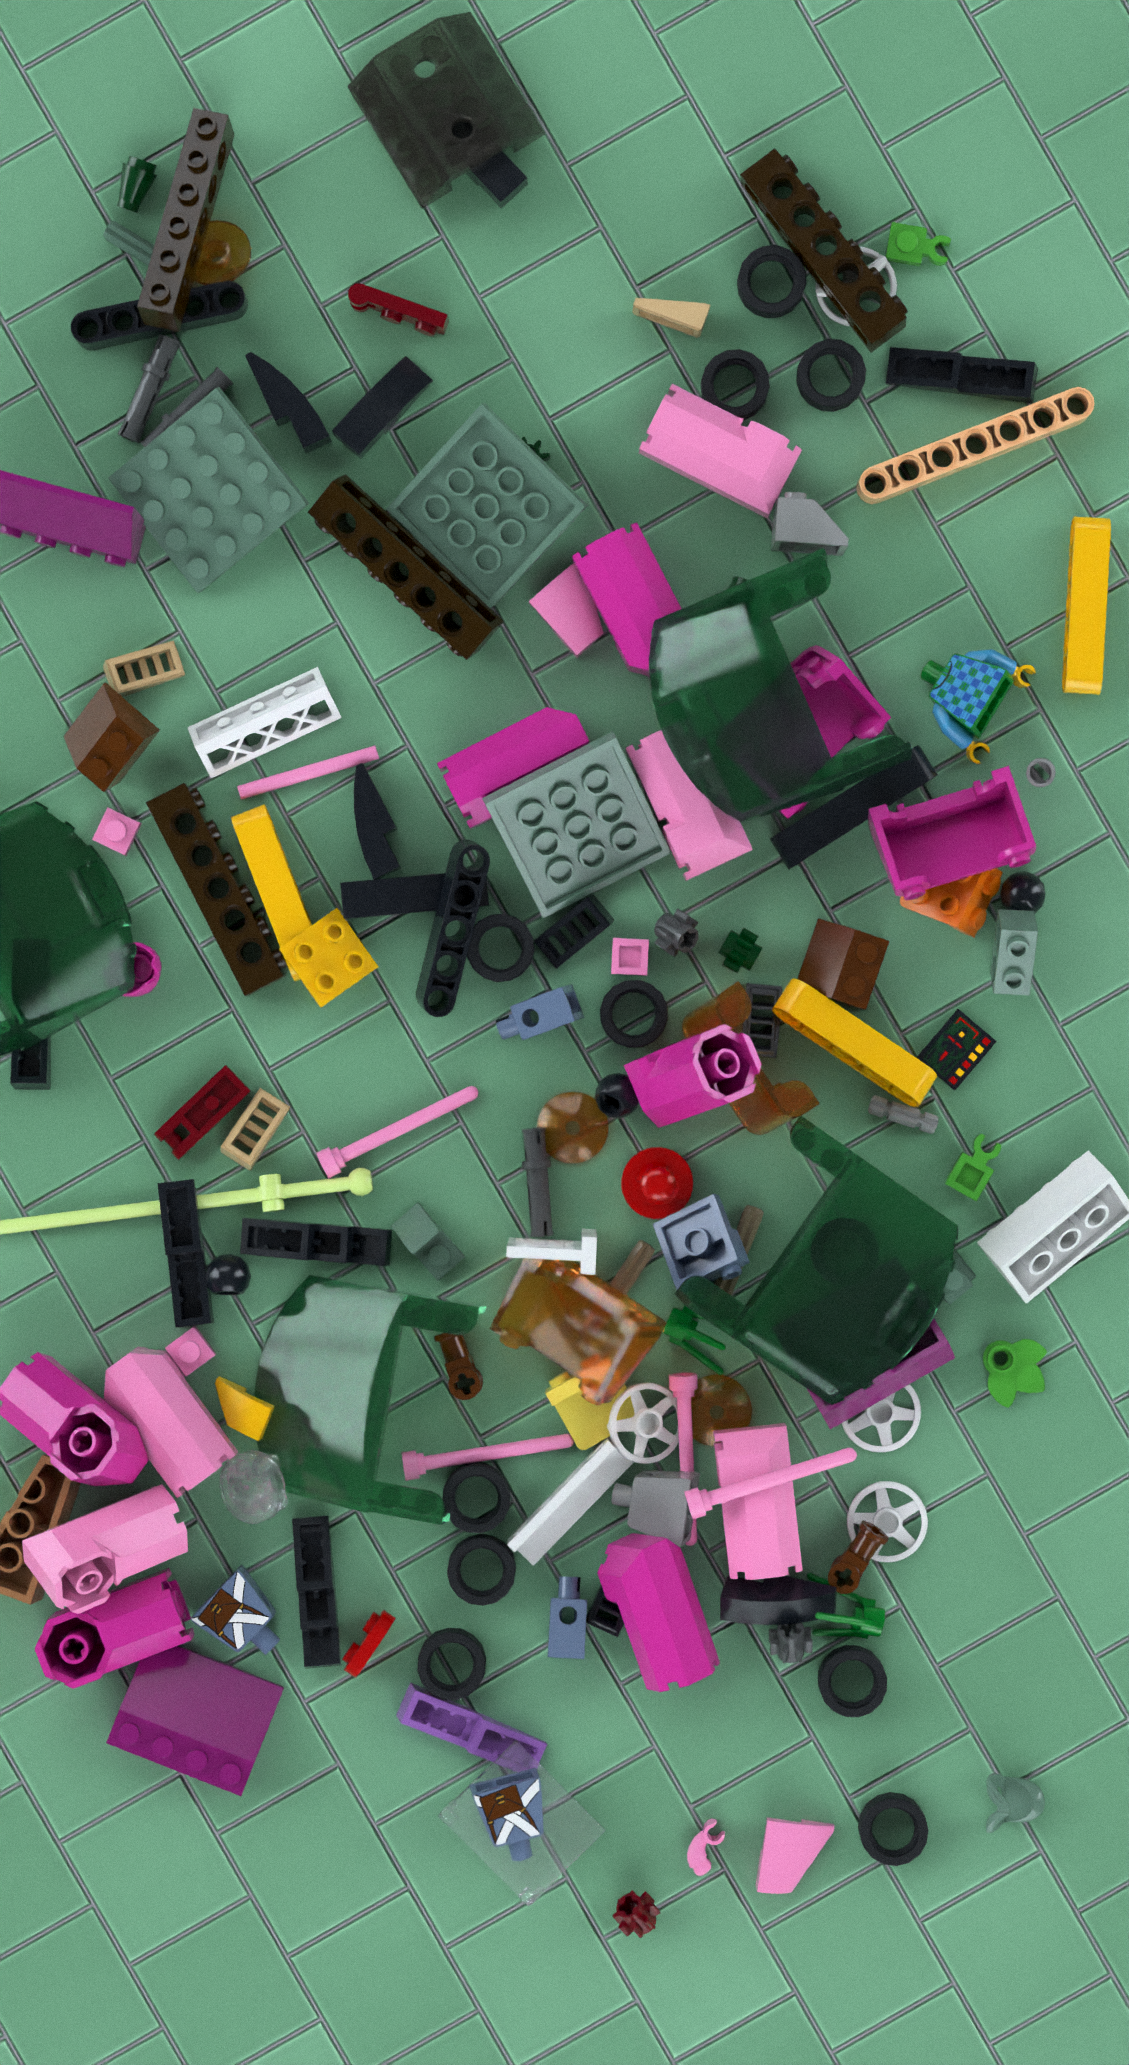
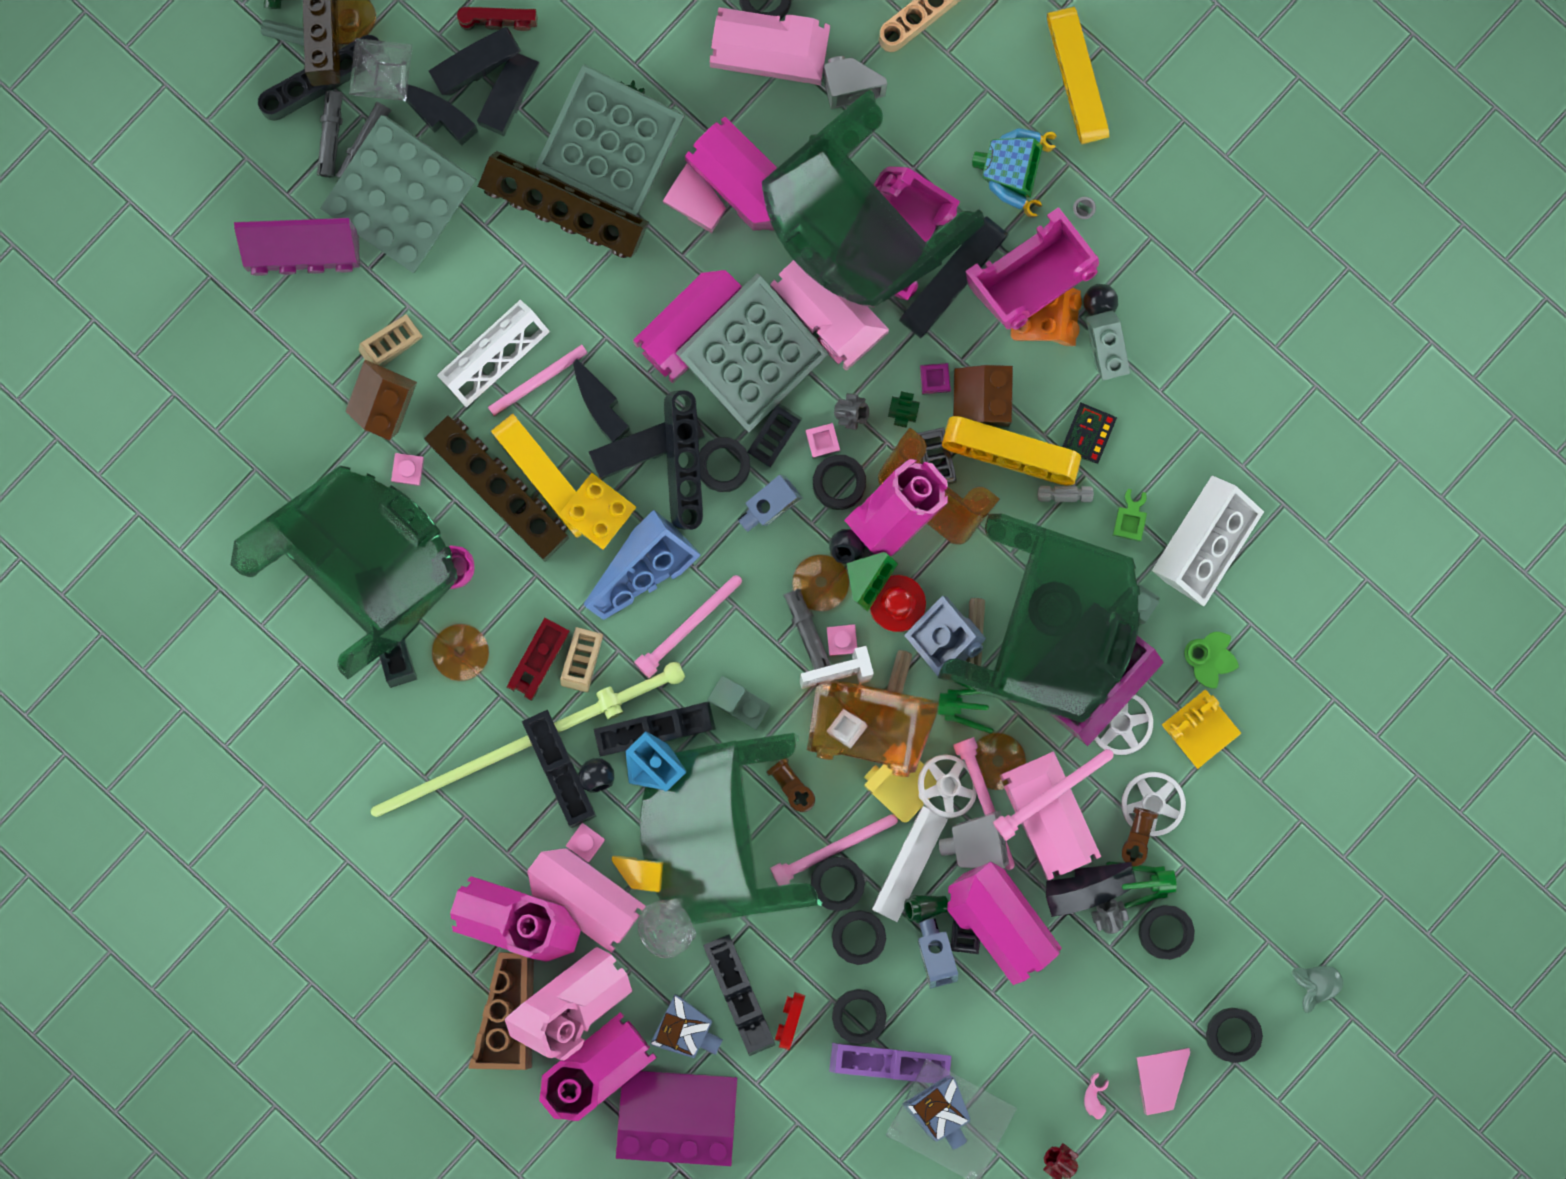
camera: 20 degrees left, 5 degrees down
none -> clear slope [349,38,412,101]
none -> black slope [429,27,521,96]
none -> clear orange dish [432,624,489,681]
none -> medium blue wedge [584,510,701,620]
none -> dark azure slope [625,731,686,792]
none -> bright pink plate [827,624,857,656]
none -> white tile [827,709,868,749]
none -> green slope [847,552,898,611]
none -> dark green cone [904,895,948,923]
none -> magenta tile [920,363,951,395]
none -> yellow hinge [1162,689,1242,769]

